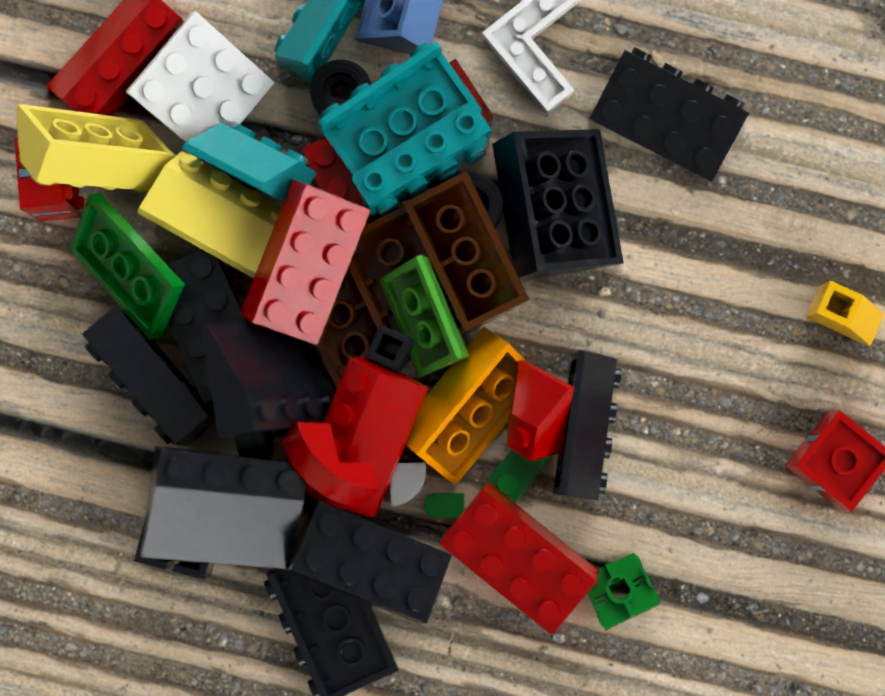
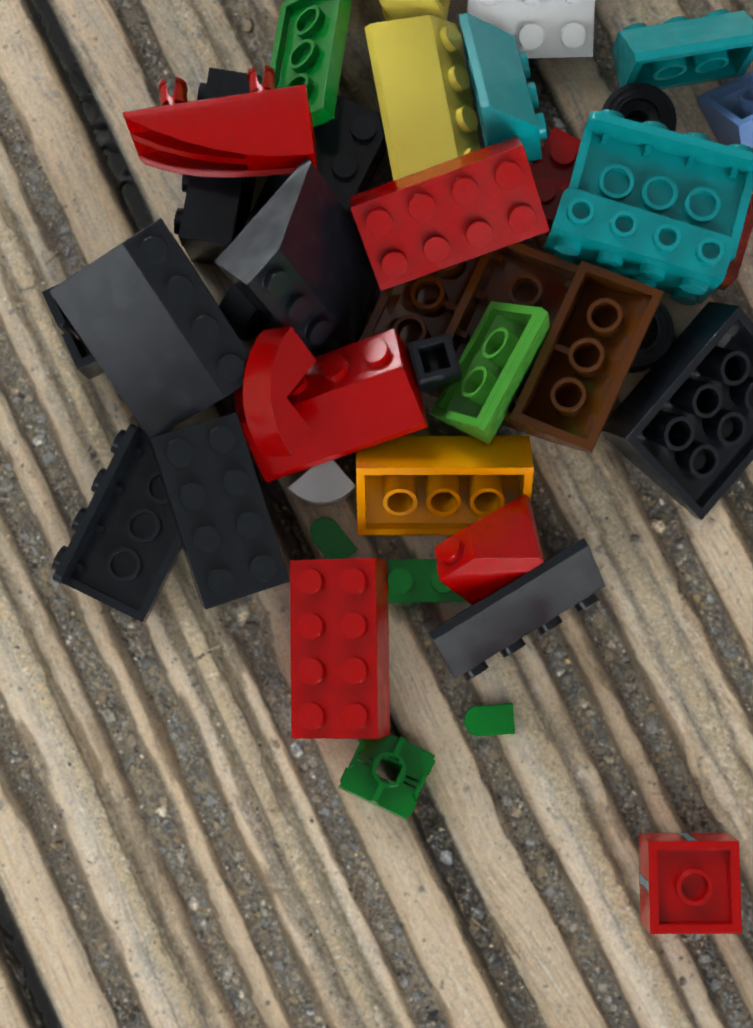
camera: 60 degrees right, 0 degrees up
none -> red piece [123,65,318,178]
none -> green piece [464,703,515,736]

